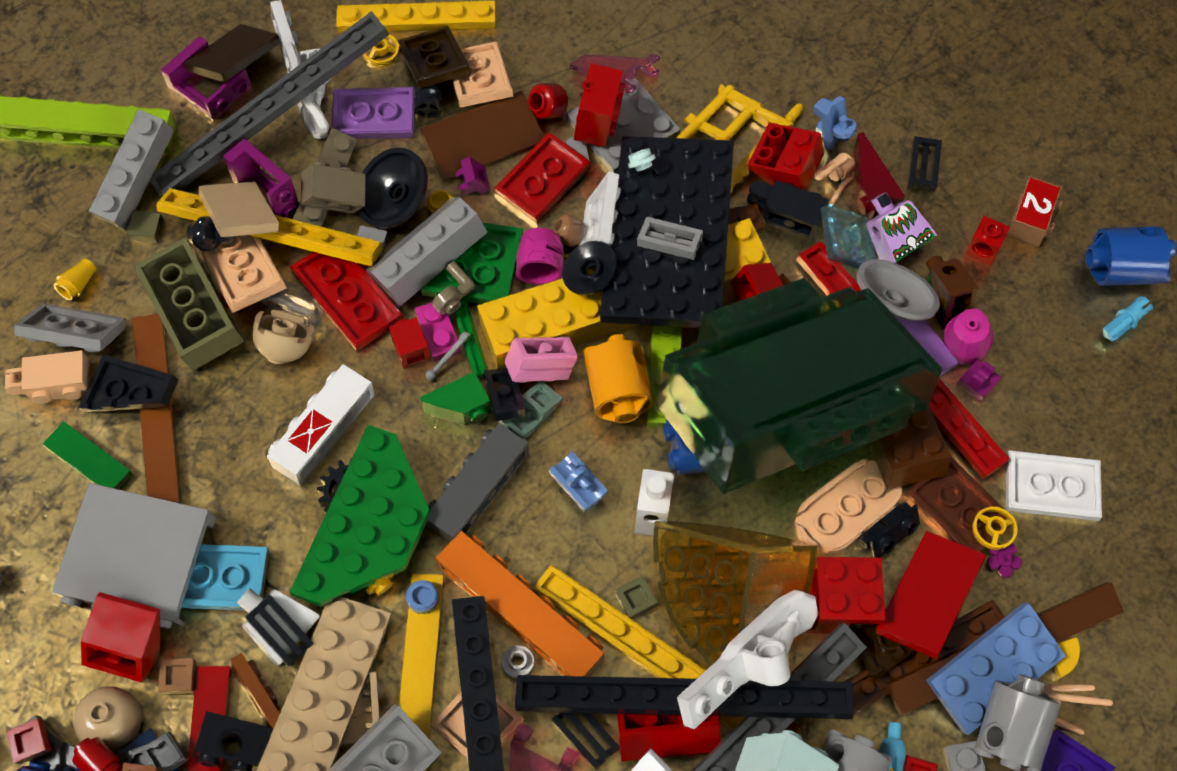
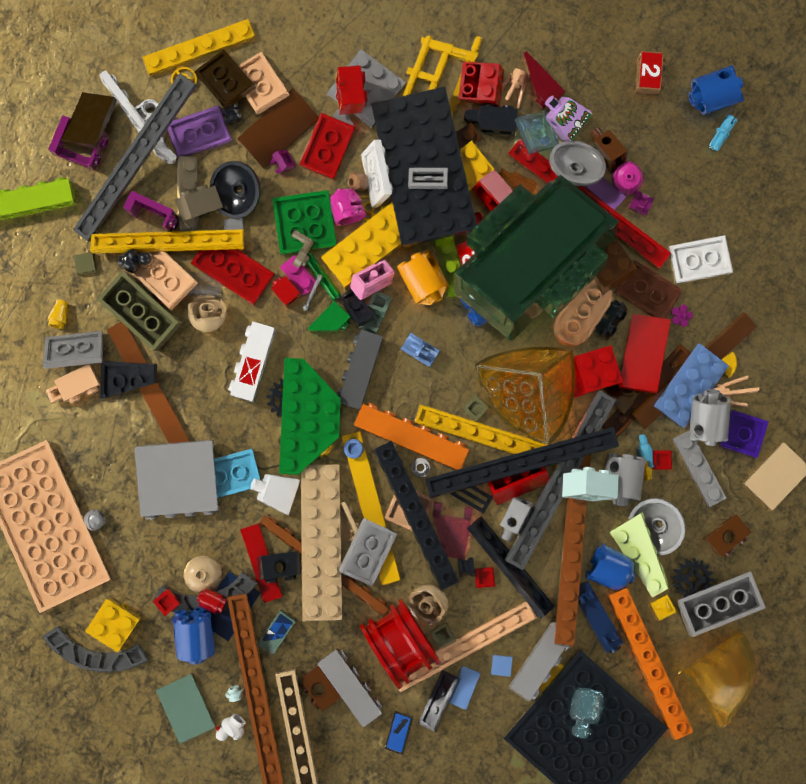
camera: 15 degrees left, 20 degrees up
green tile [43,421,133,490] -> none
red slope [81,592,160,683] -> none
light grey brick [89,109,174,230] -> none
medium nougat plate [158,658,196,695] -> none
tan tile [199,181,279,237] -> none
black tile [244,595,314,666] -> none
light grey slope [366,197,487,307] -> none
yellow plate [427,190,453,214] -> none
red head [528,83,568,119] -> none
black dish [562,241,618,296] -> none
clear pink flag [570,54,660,94] -> none
light aqua plate [628,148,656,171] -> none
white torso [634,469,674,538] -> none
white piece [677,590,819,729] -> none
medium blue hips [813,95,857,151] -> none
black tile [907,136,942,192] -> none
red brick [965,215,1010,266] -> none
yellow piece [972,507,1018,550] -> none

